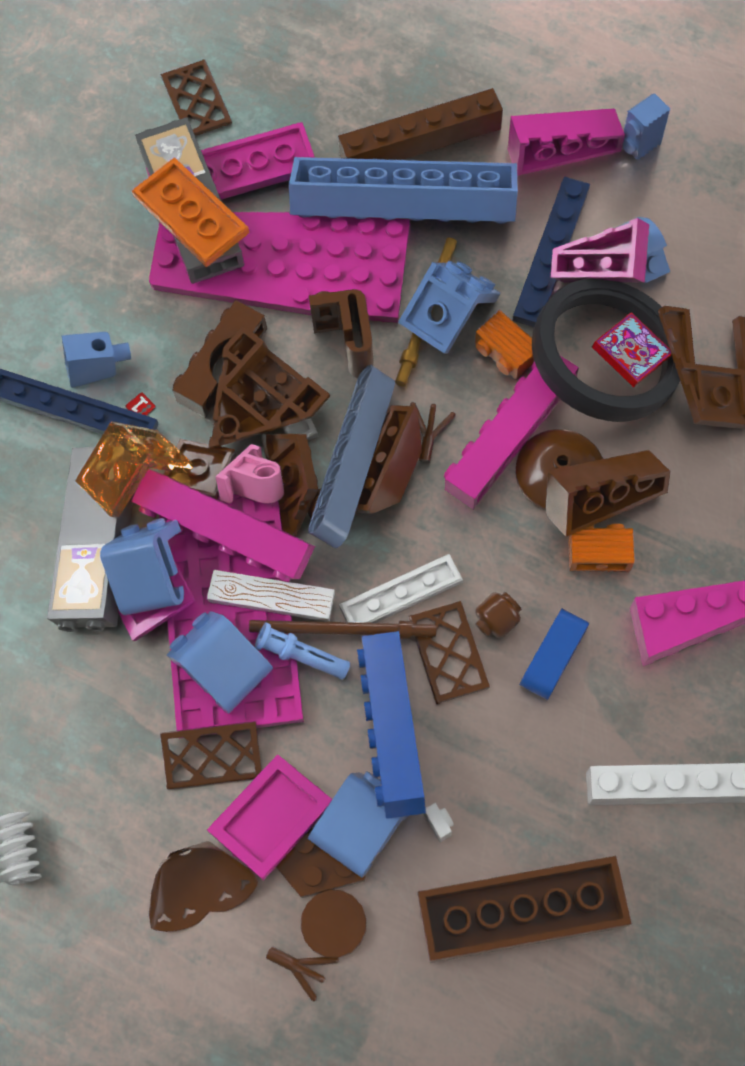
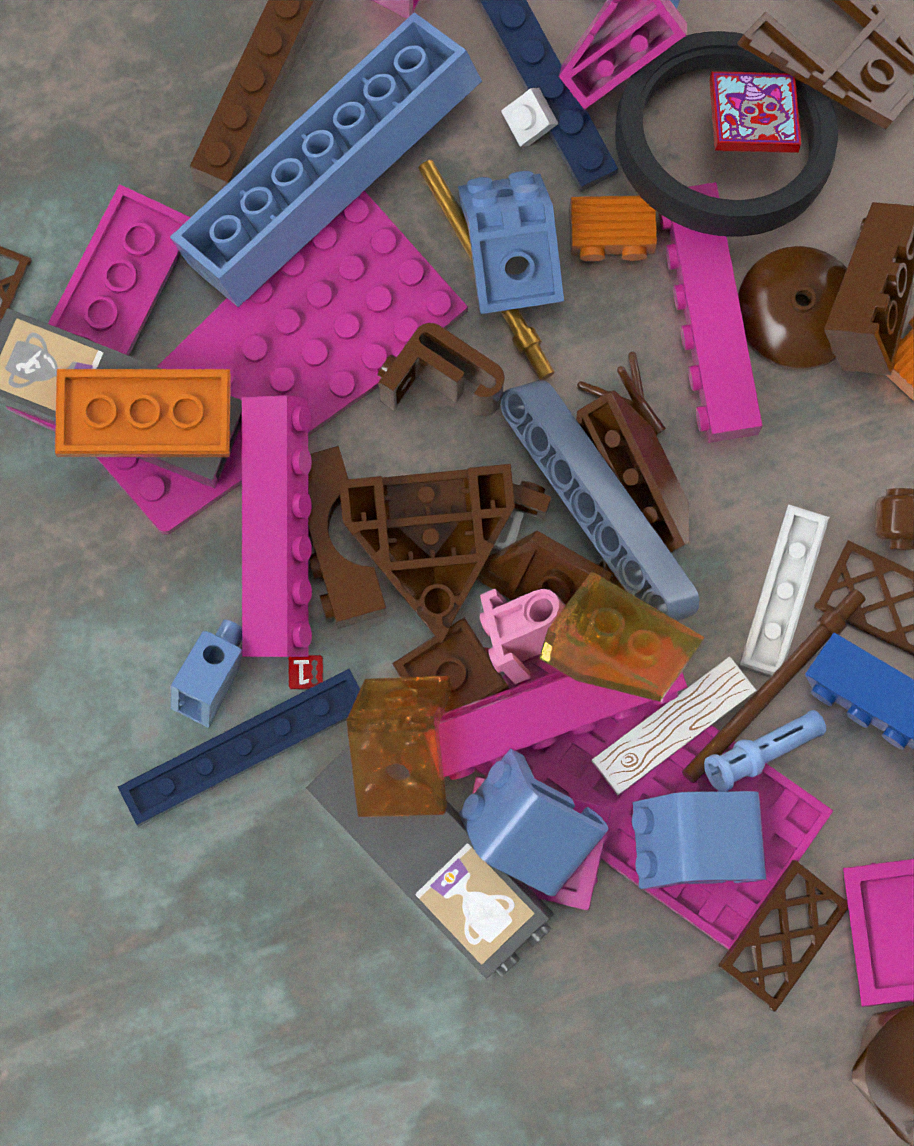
camera: 55 degrees left, 10 degrees up
none -> dark pink brick [242,395,312,657]
none -> white plate [501,88,559,147]
none -> reddish brown plate [513,481,552,520]
none -> clear yellow slope [539,571,705,702]

